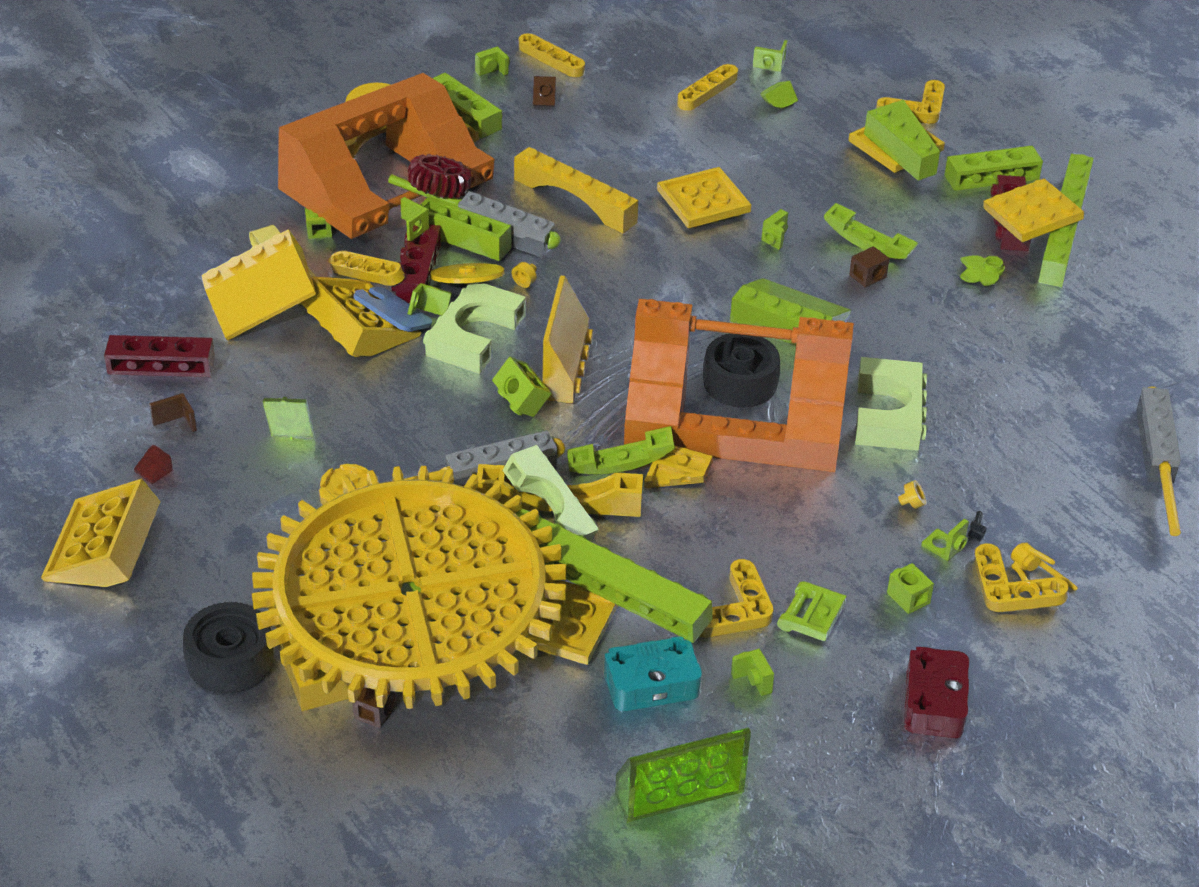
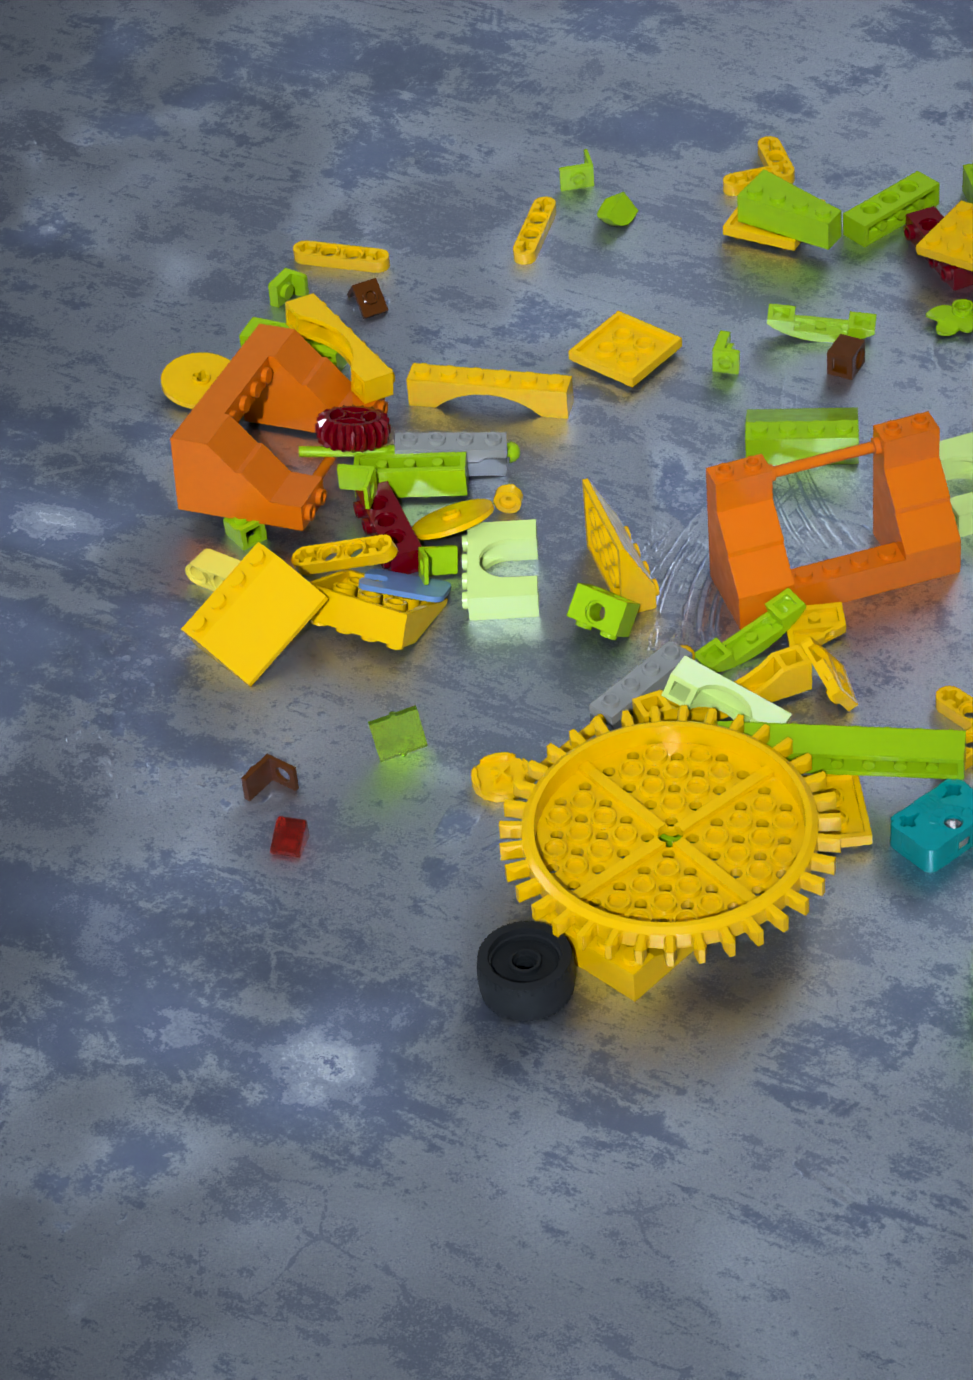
camera: 20 degrees left, 0 degrees up
yellow slope [41,478,161,587] -> none
dark red brick [104,335,215,377] -> none
reddish brown brick [352,687,397,729] -> none
black wheel [703,333,780,408] -> none
none -> yellow arch [285,293,395,404]
none -> yellow wing [801,636,858,711]

